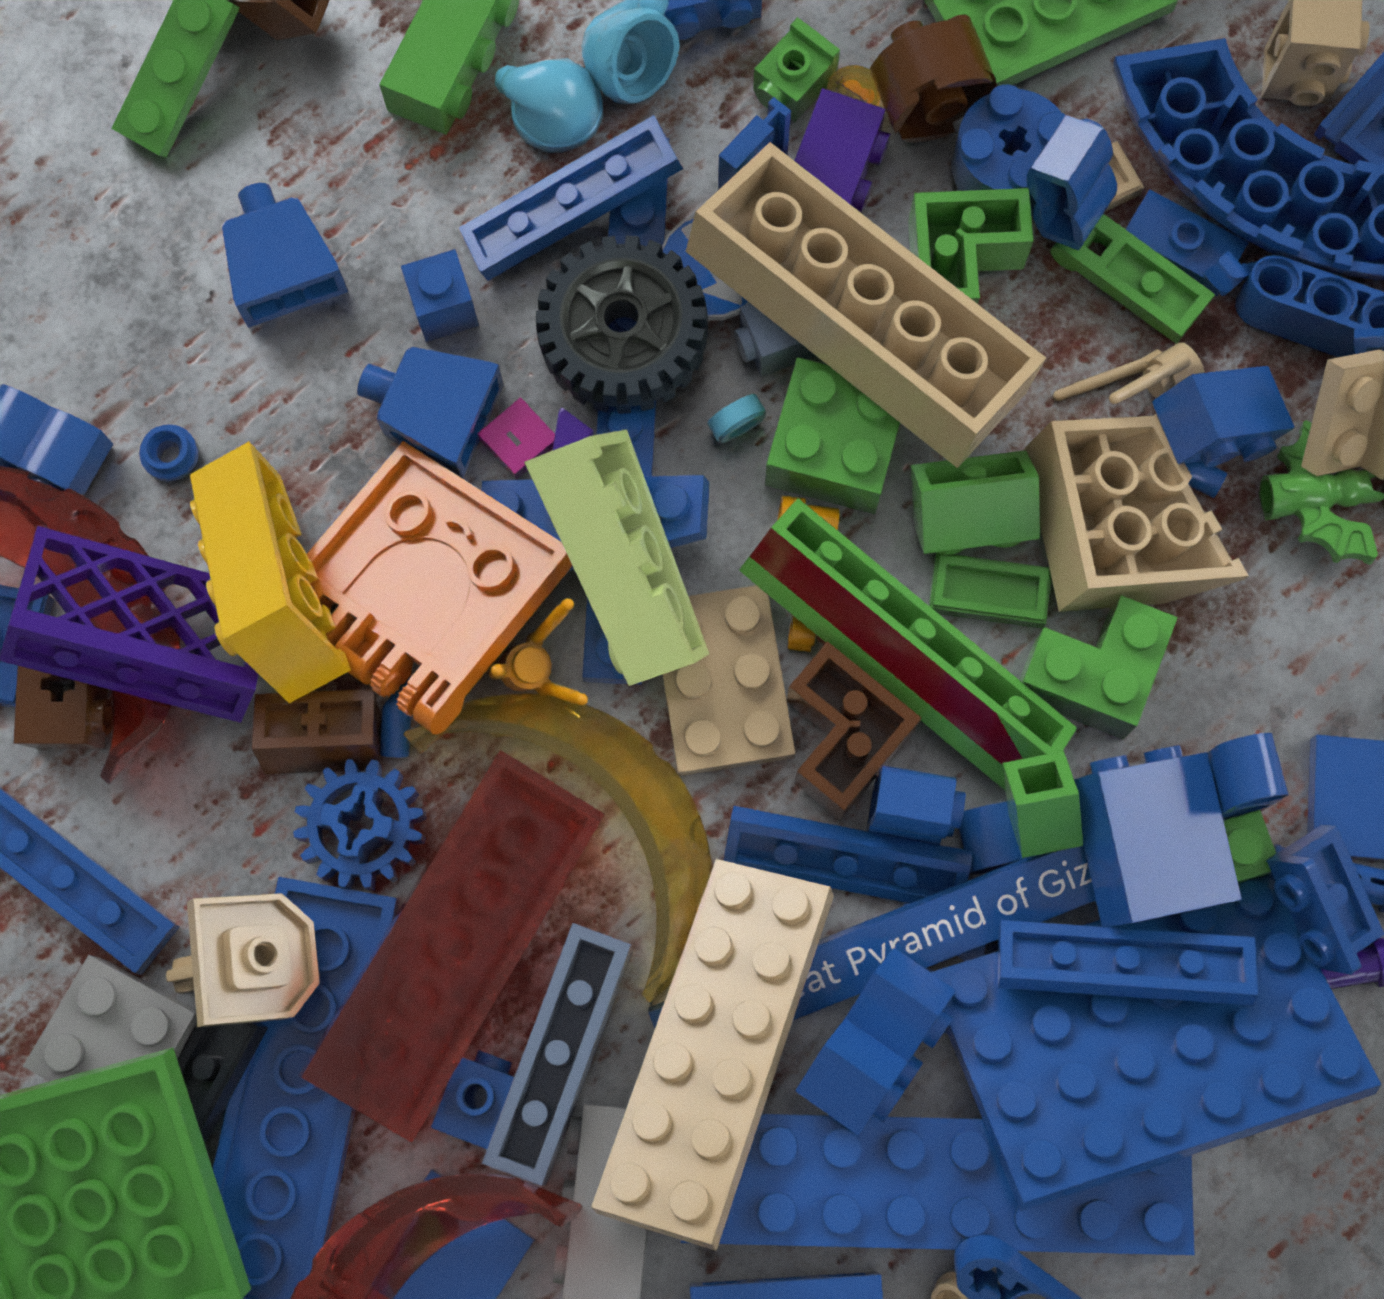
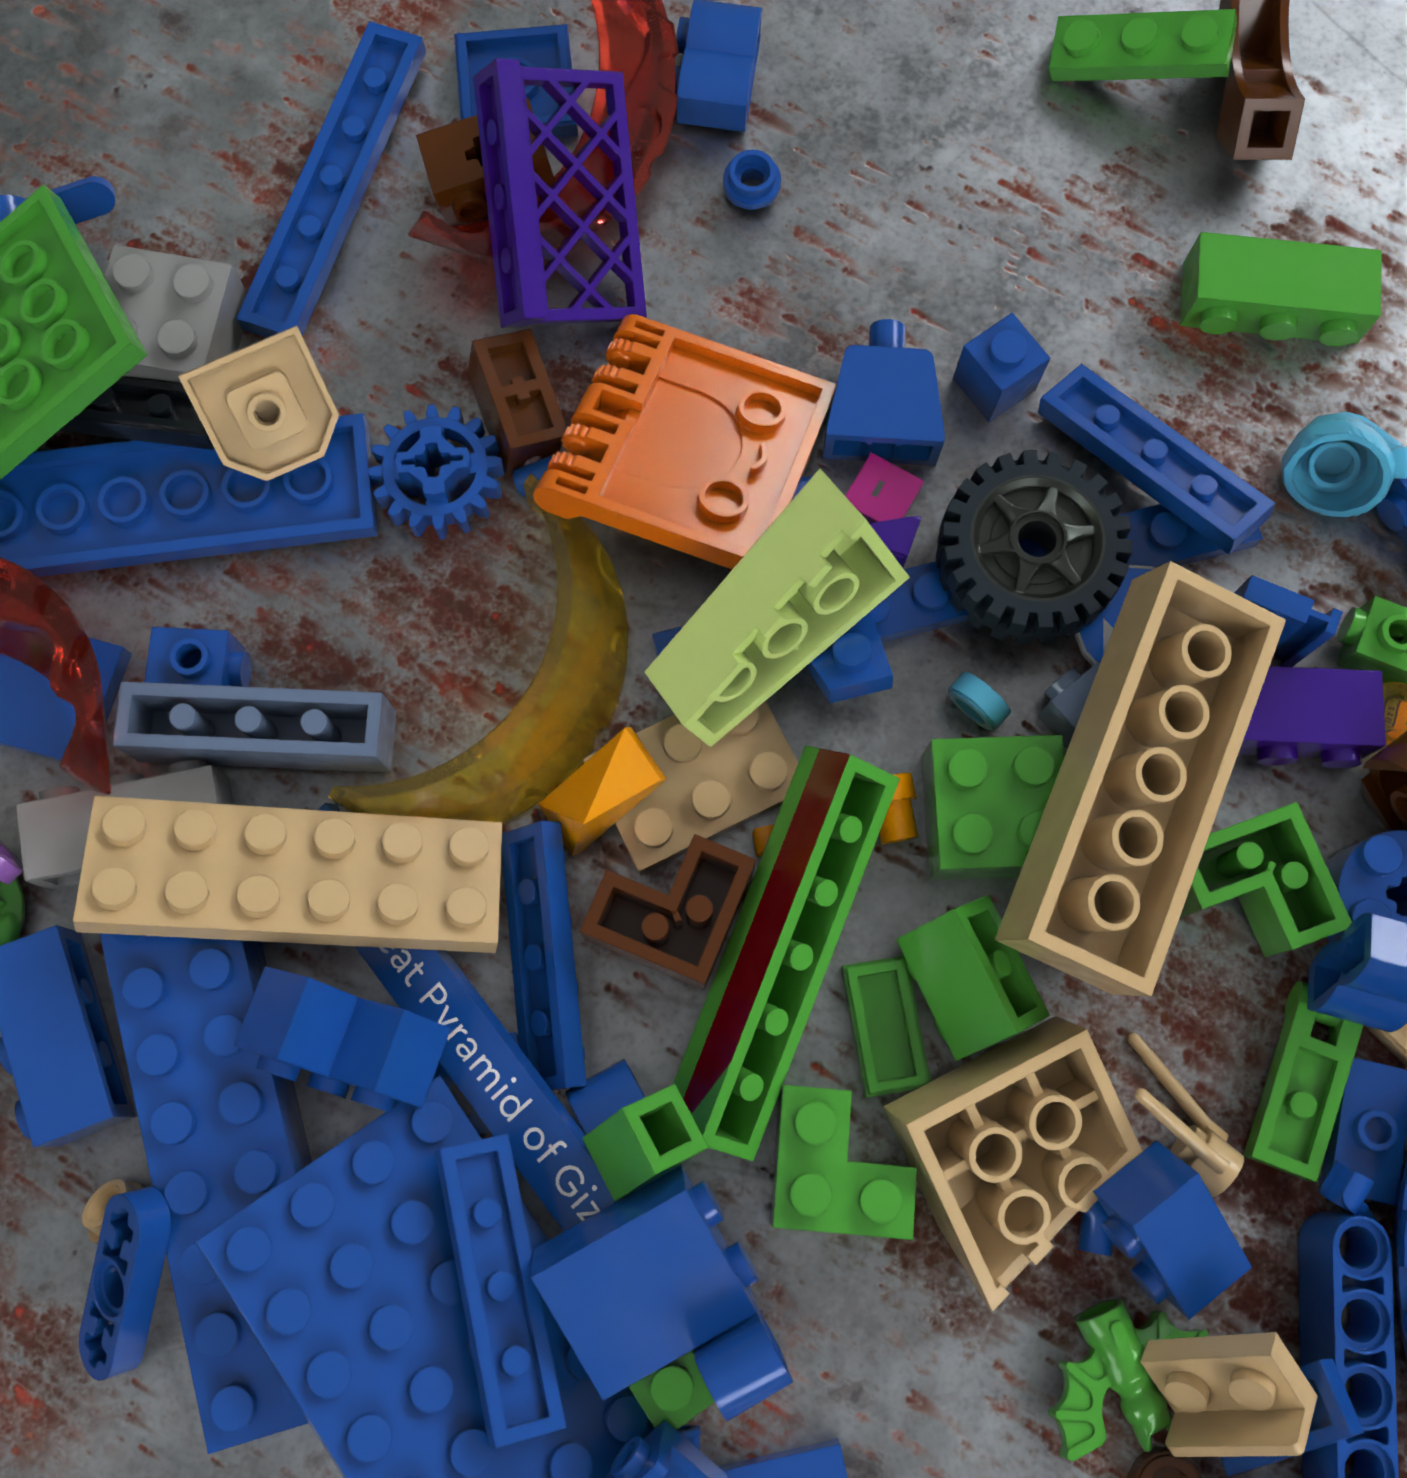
camera: 70 degrees right, 0 degrees up
yellow wedge [190,441,351,704] -> none
blue torso [222,183,348,328] -> none
clear red brick [298,750,605,1143] -> none
light orange plant [489,598,588,705] -> none
medium azure piece [494,58,603,153] -> none
blue brick [866,765,966,845] -> none
none -> light orange slope [538,727,667,856]

